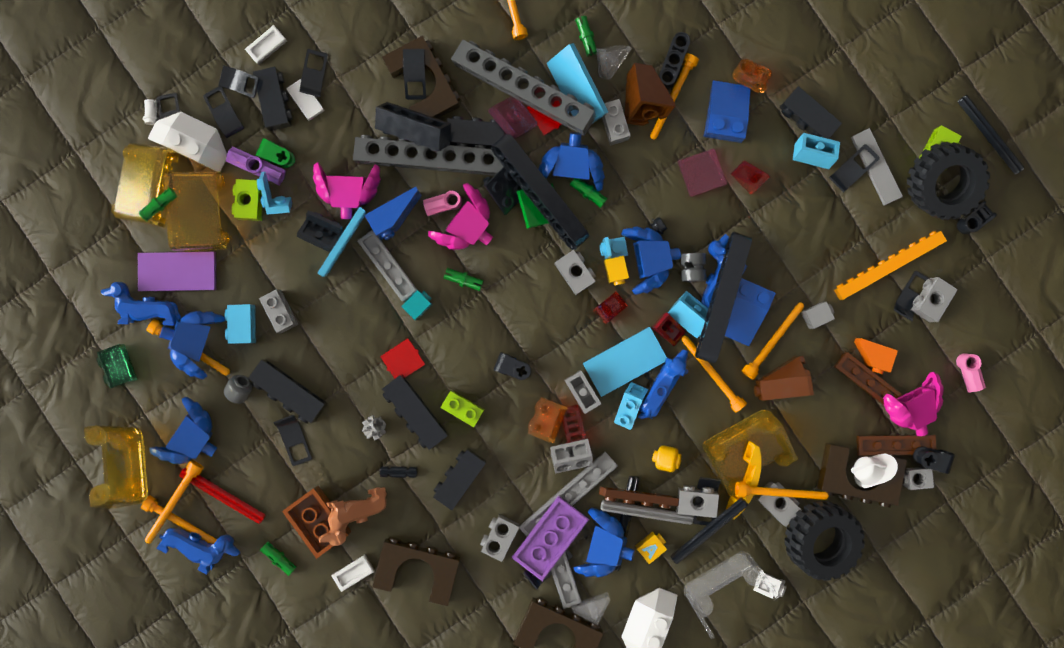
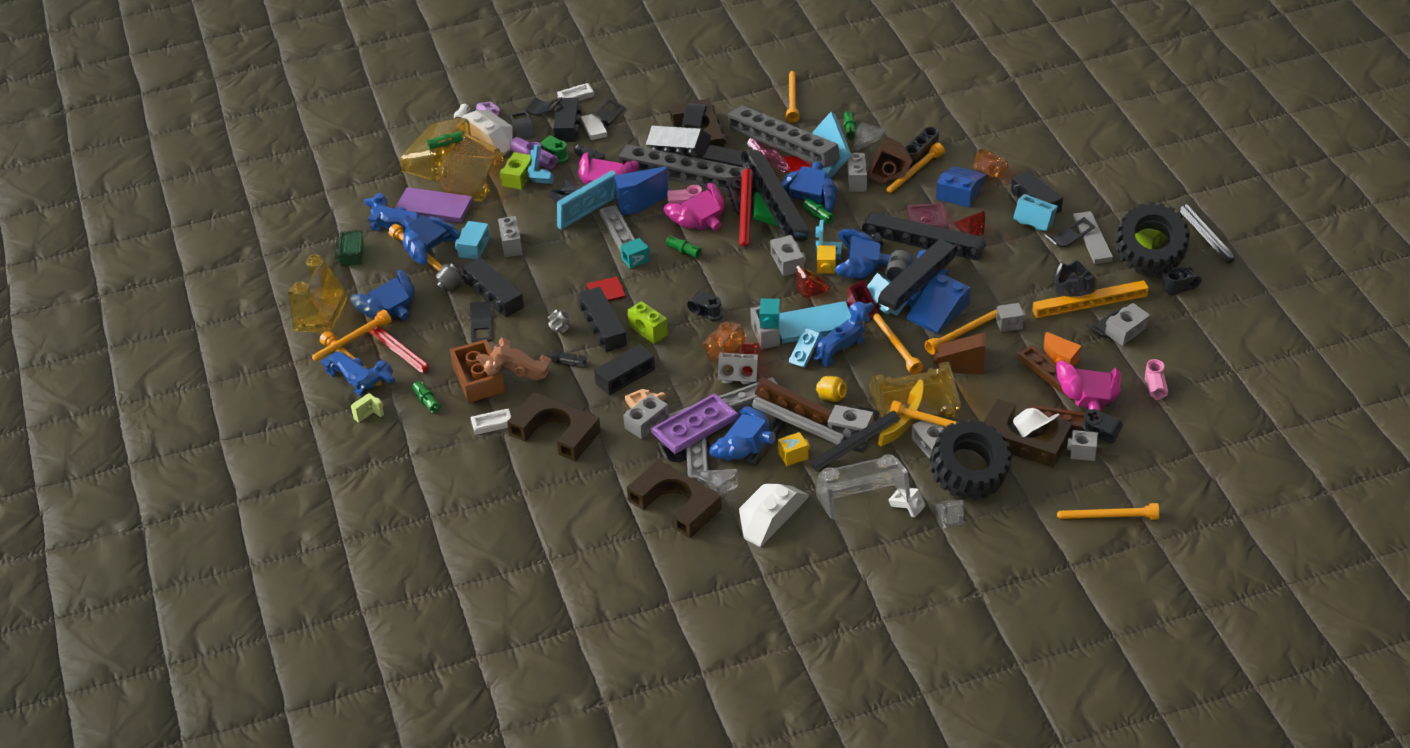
camera: 20 degrees right, 45 degrees down
none -> yellowish green bracket [351,393,384,423]
none -> lavender tile [476,101,500,116]
none -> black axle [574,145,605,160]
none -> light nougat tile [625,389,666,408]
none -> red axle [739,168,753,247]
none -> teal brick [759,299,780,329]
none -> black beam [862,212,986,260]
none -> clear slope [933,499,964,528]
none -> black piece [1054,260,1097,297]
none -> light orange piece [1057,503,1159,520]

